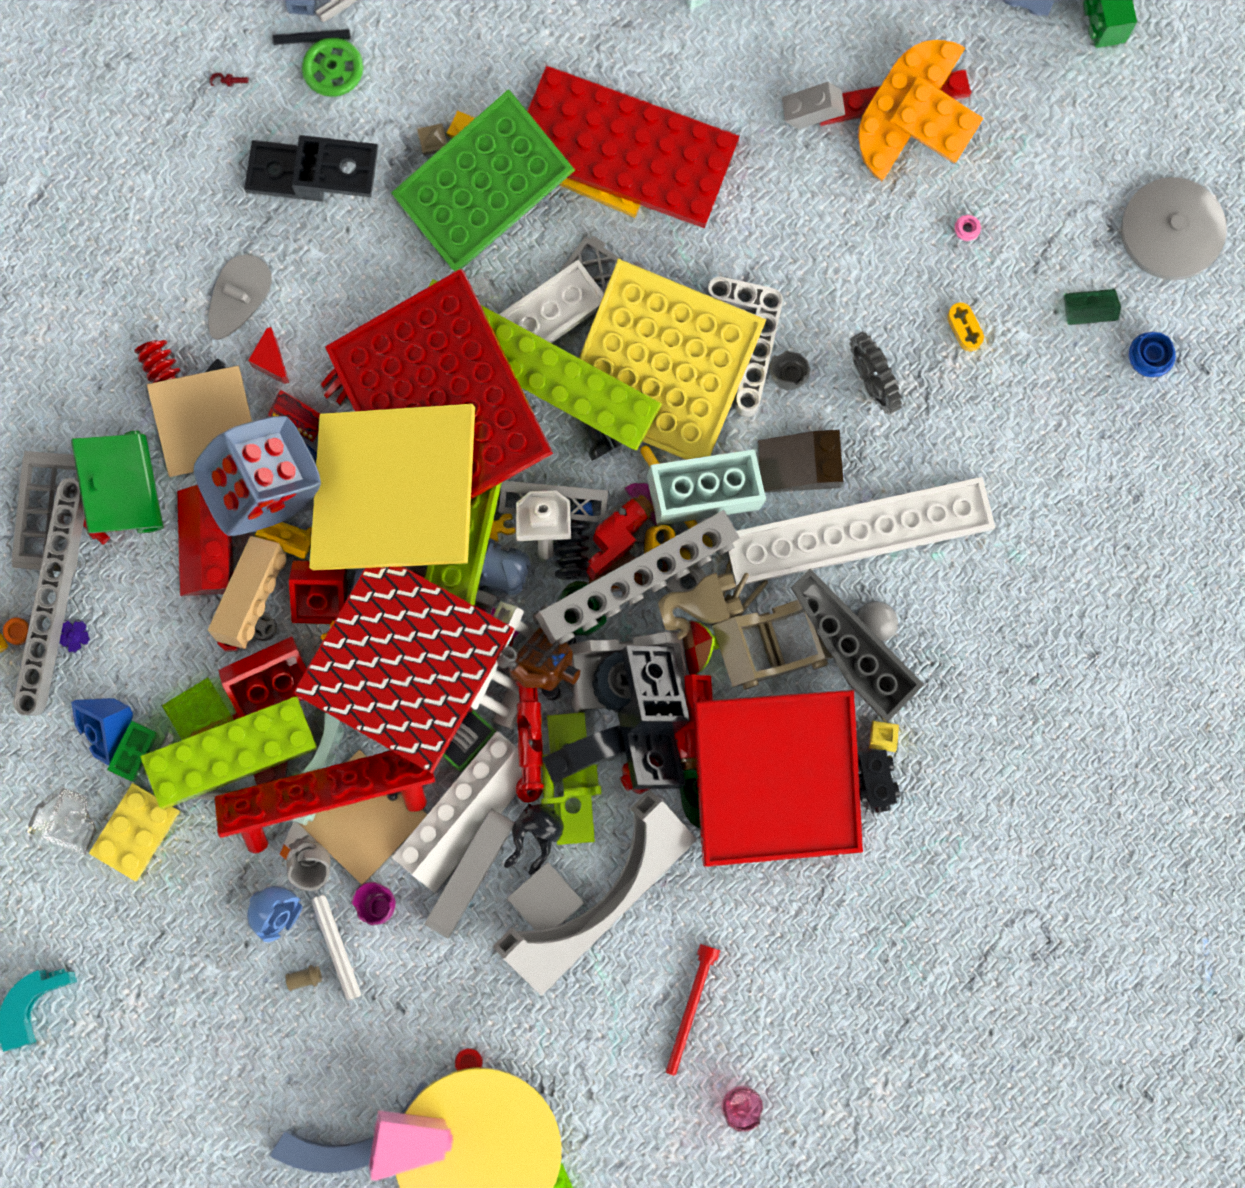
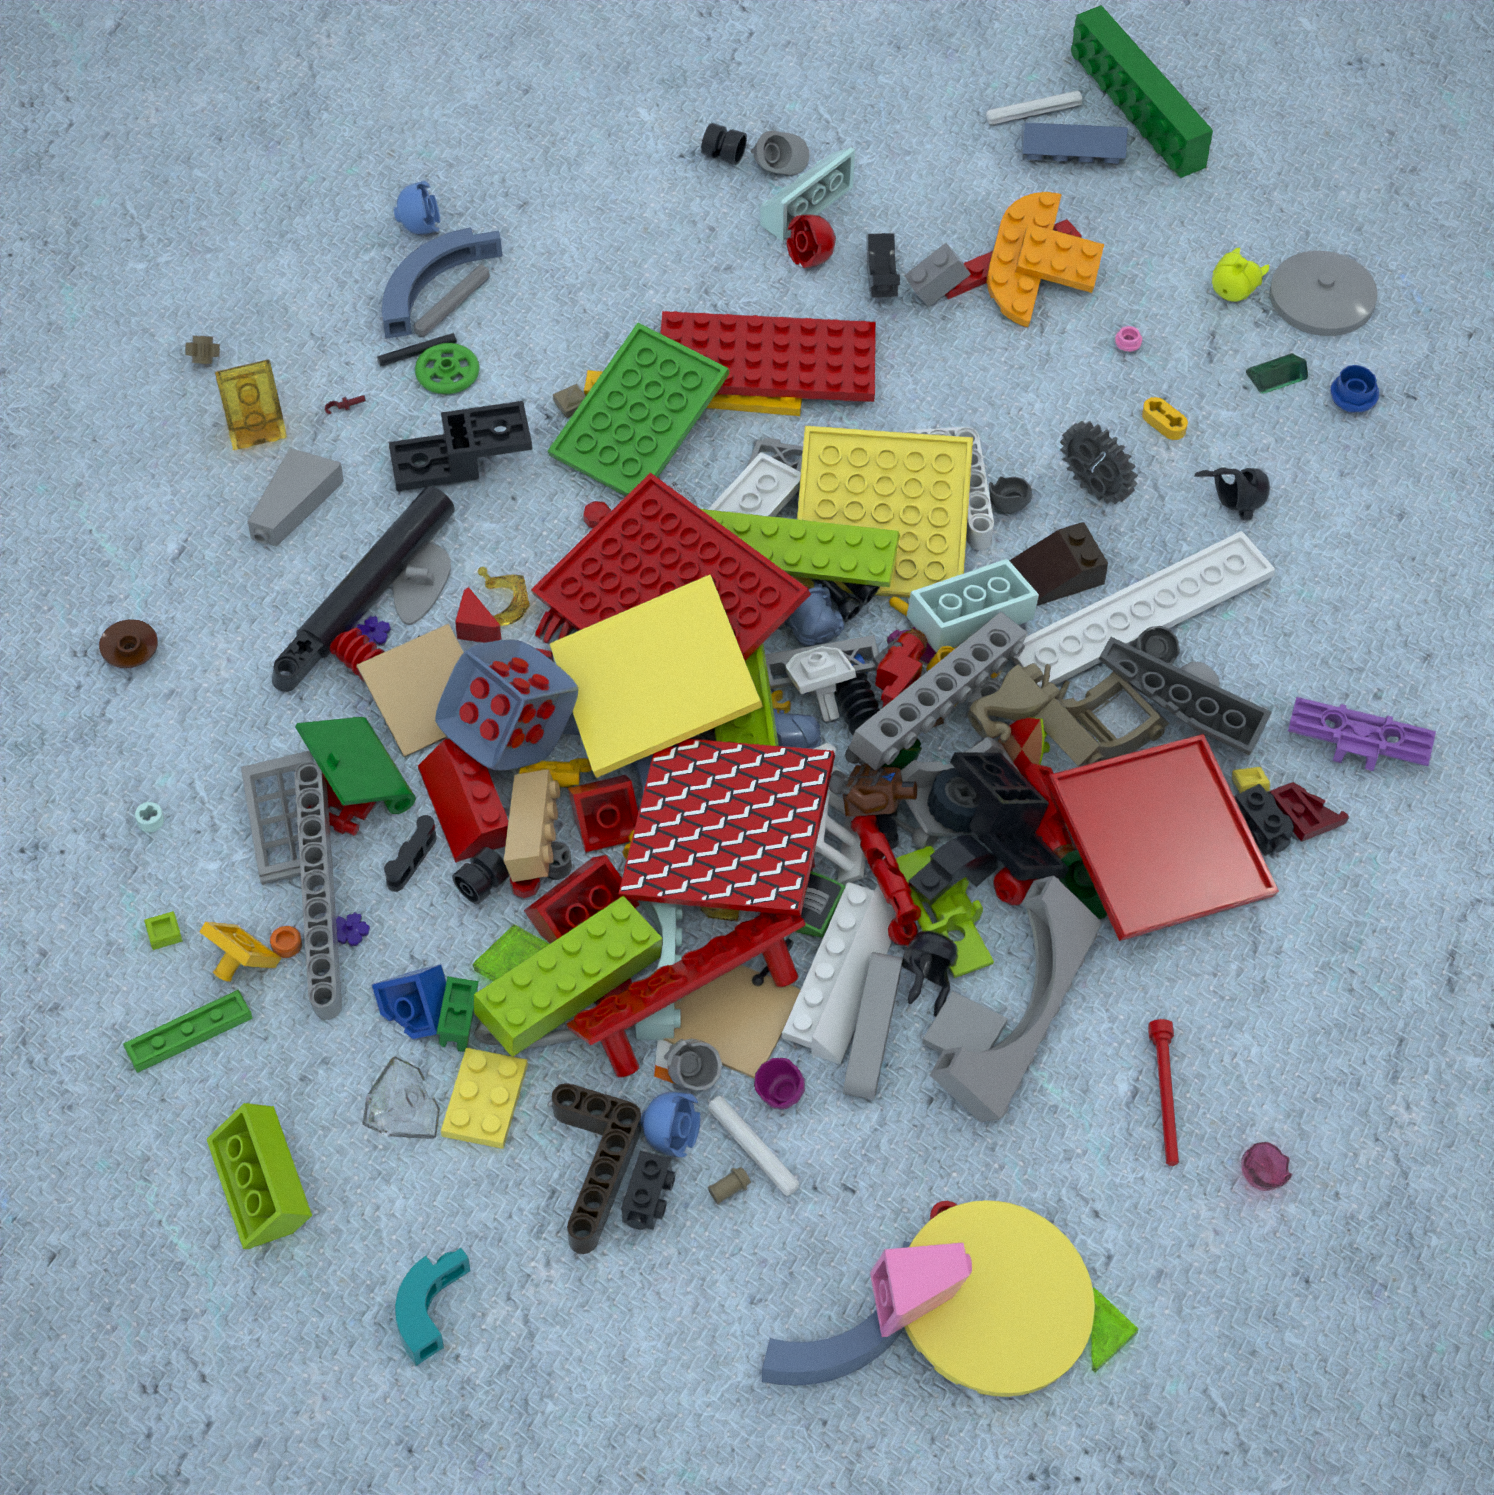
camera: 15 degrees left, 25 degrees down
none -> clear yellow slope [215,359,287,450]
none -> light grey slope [247,448,344,547]
none -> black piece [272,486,455,692]
none -> dark purple plant [356,616,391,645]
none -> black plate [384,815,437,892]
none -> black wheel [452,847,510,904]
none -> clear yellow helmet [478,566,530,626]
none -> dark brown beam [551,1083,642,1254]
none -> red tile [583,501,611,528]
none -> black brick [621,1151,676,1230]
none -> sand blue helmet [785,582,845,647]
none -> red cylinder [787,214,836,268]
none -> black arch [866,233,900,297]
none -> dark grey hair [1136,625,1180,665]
none -> black hair [1194,467,1270,520]
none -> neon yellow hair [1212,248,1269,302]
none -> dark red wing [1269,782,1349,842]
none -> medium lavender piece [1288,697,1436,771]

